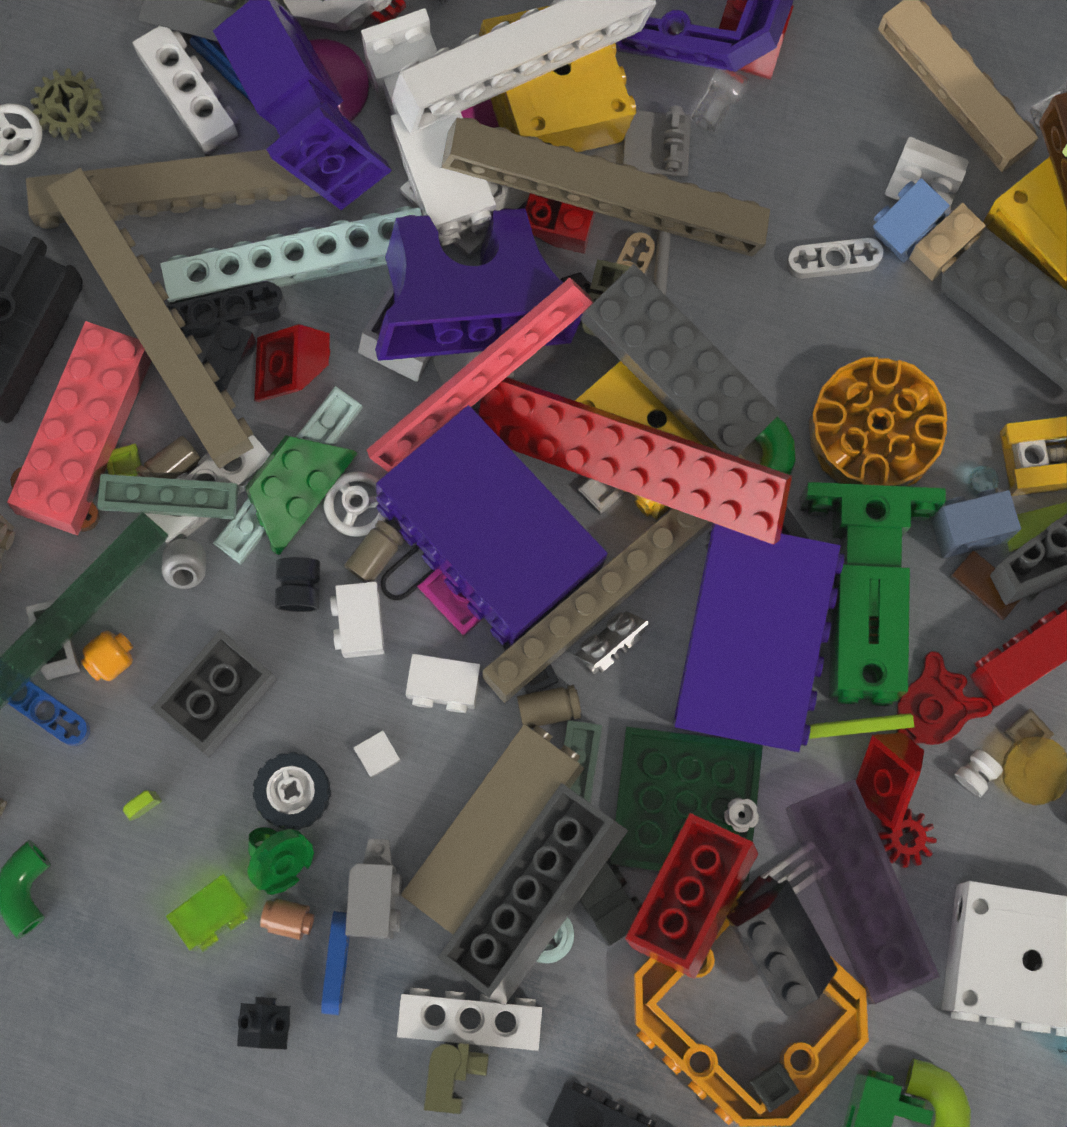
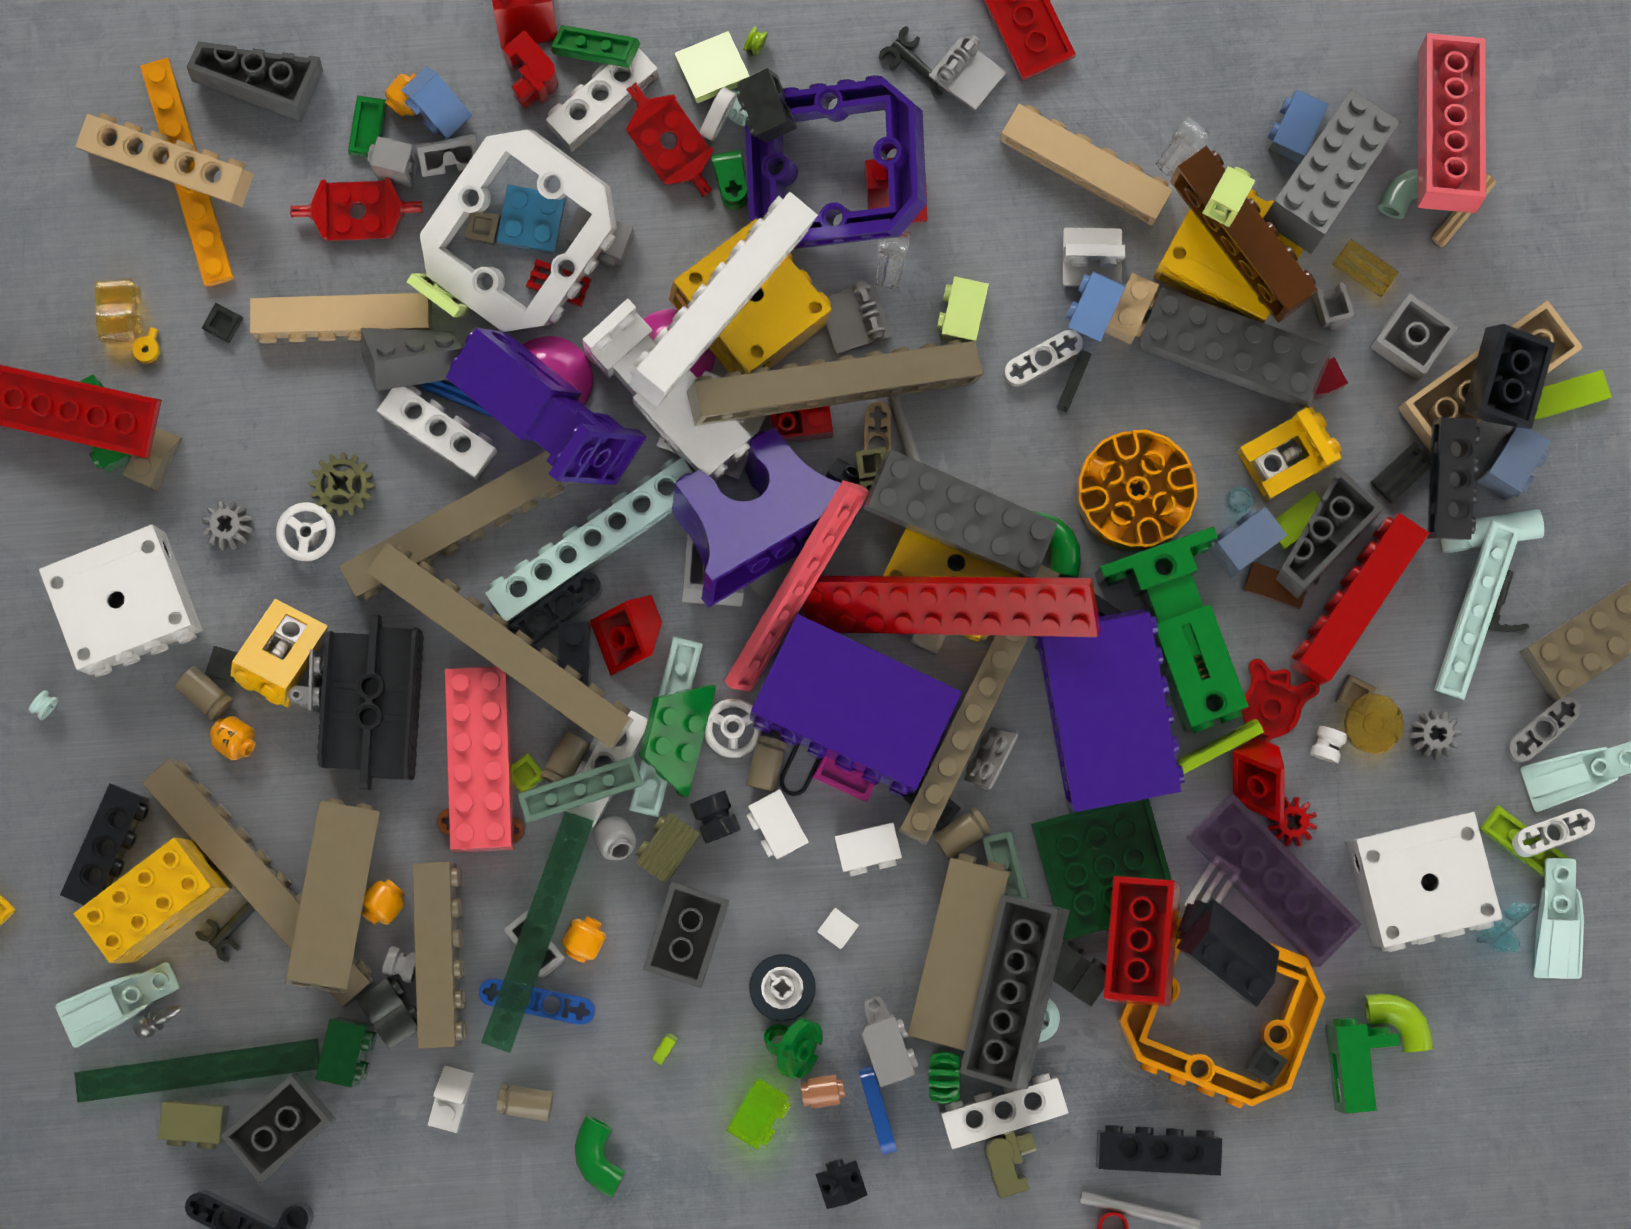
camera: 25 degrees left, 5 degrees up
white plate [724,798,759,832] -> none
none -> olive brick [635,813,701,884]
none -> green gear [928,1052,961,1104]
none -> yellowish green brick [936,276,989,343]
none -> pearl dark grey tile [1057,350,1092,413]

